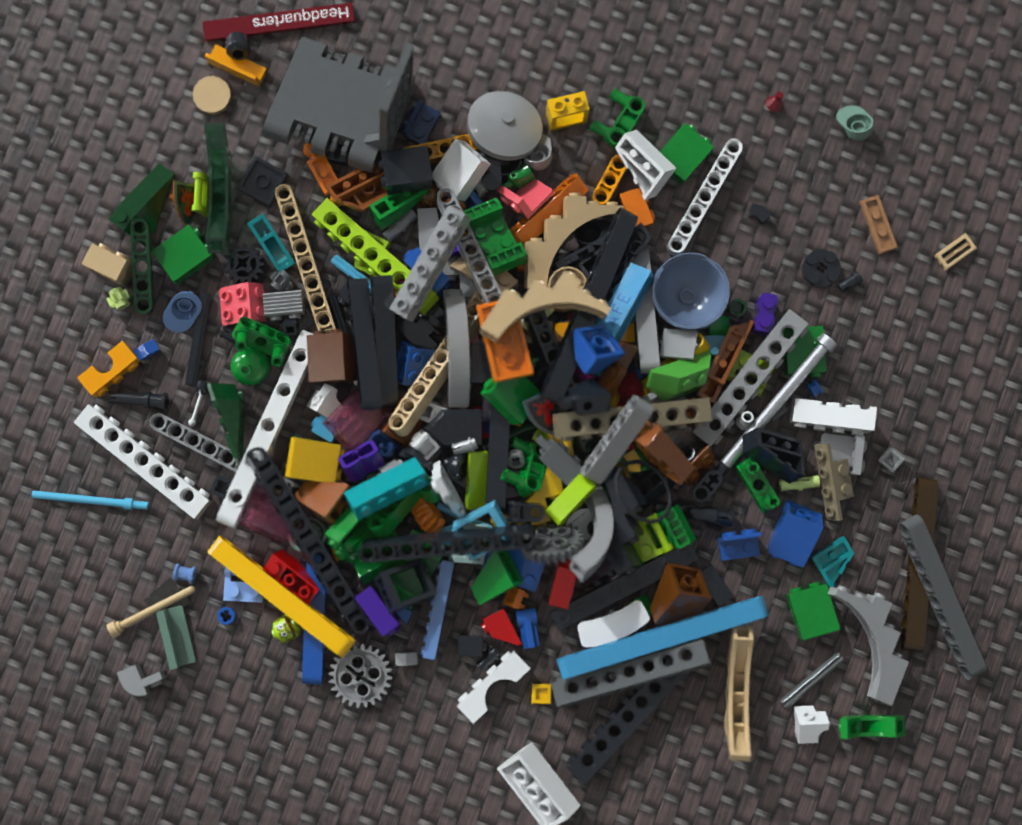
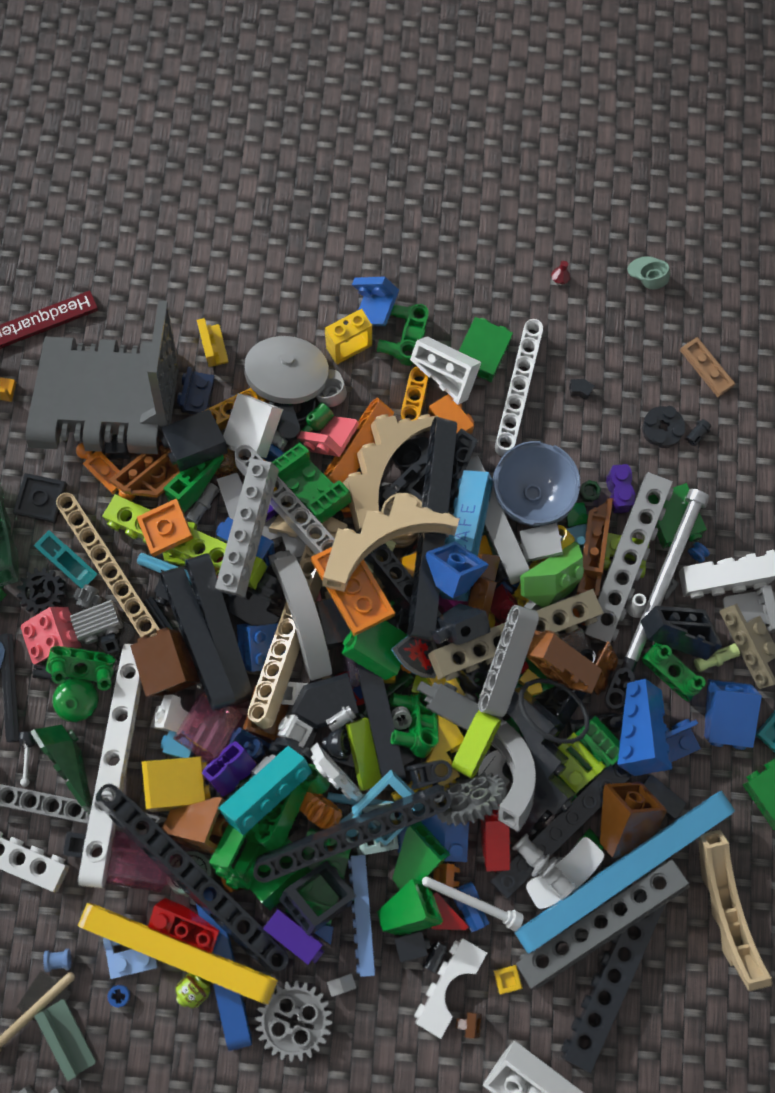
camera: 15 degrees left, 10 degrees down
none -> orange plate [137,499,193,557]
none -> yellow bracket [197,318,228,367]
none -> blue bracket [352,277,399,326]
none -> green slope [377,878,443,936]
none -> white piece [422,877,523,931]
none -> reddish brown tile [456,1012,482,1039]
none -> light grey piece [512,834,576,900]
none -> blue wedge [617,679,672,776]

